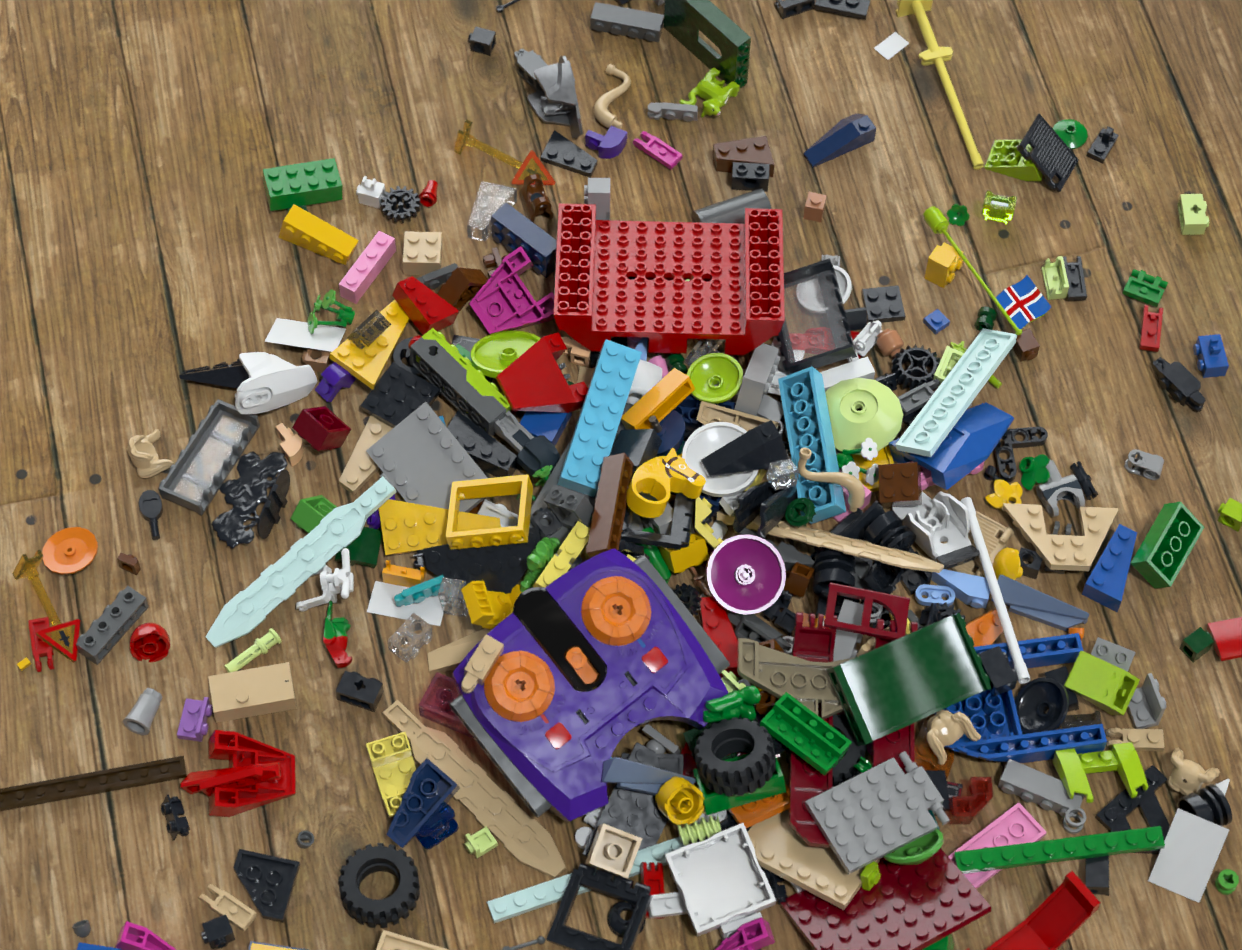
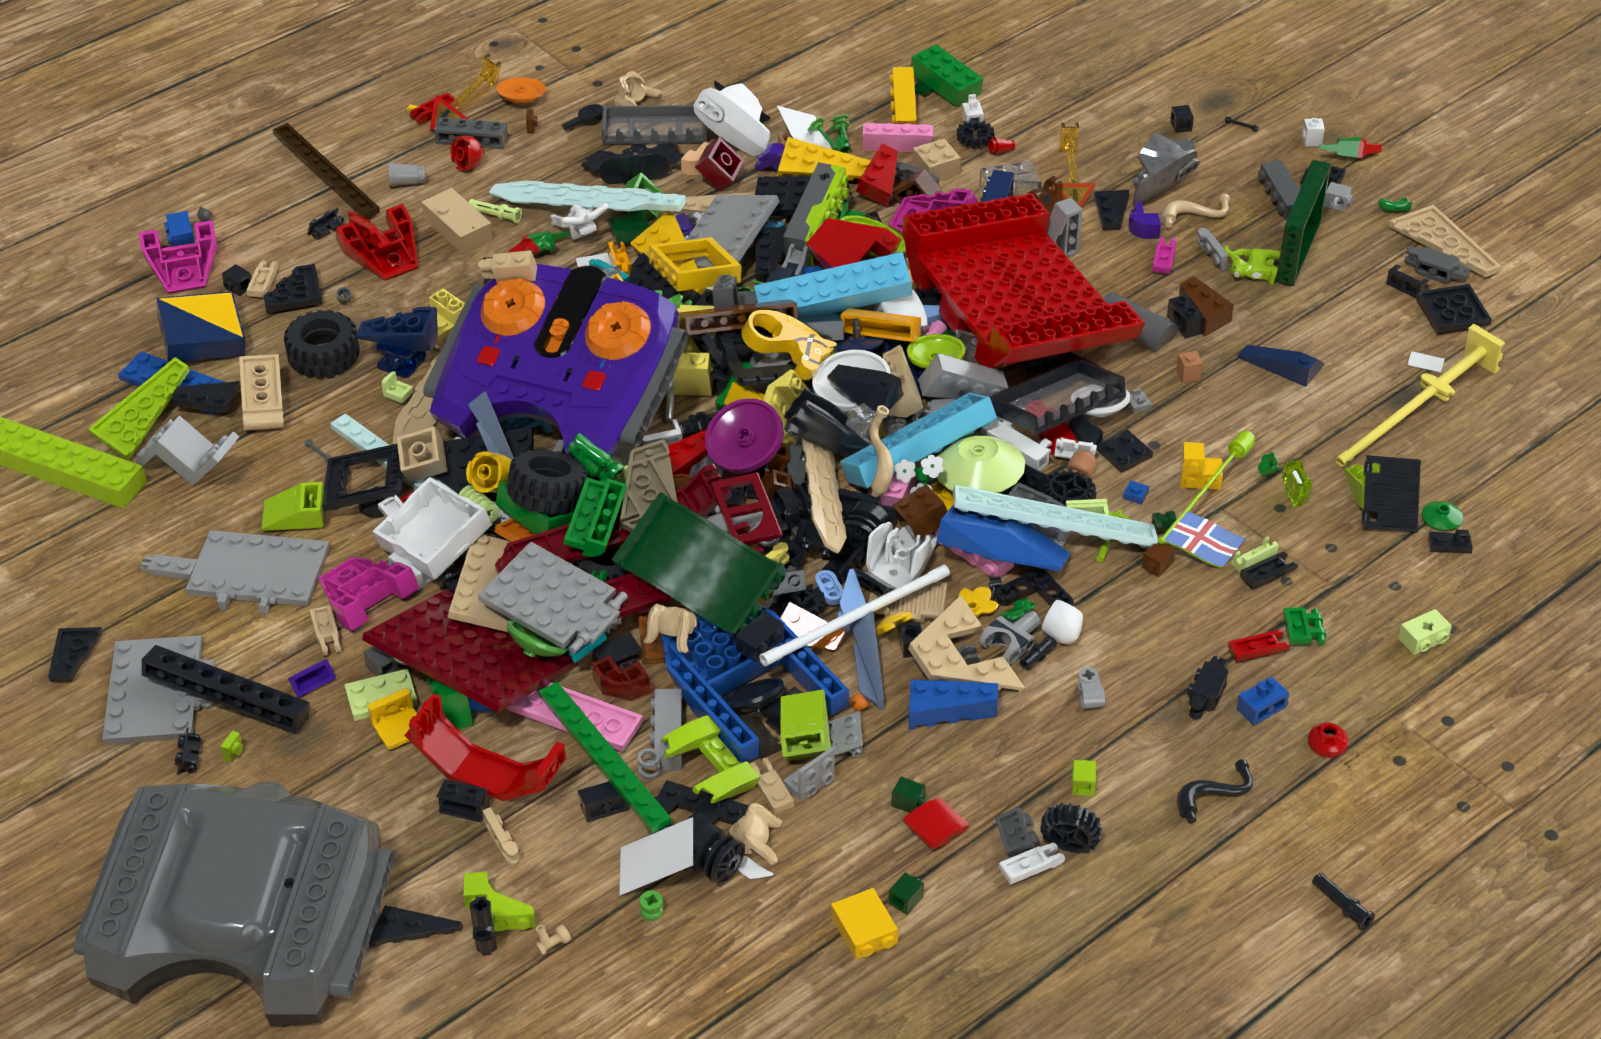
camera: 65 degrees right, 15 degrees down
medium lavender bracket [177,697,213,742] -> none
clear smoke hinge [347,310,391,349] -> none
dark green gear [785,498,816,528] -> none
lime plate [860,862,880,891] -> none
green brick [1130,502,1205,589] -> none
none -> white piece [1042,600,1083,645]

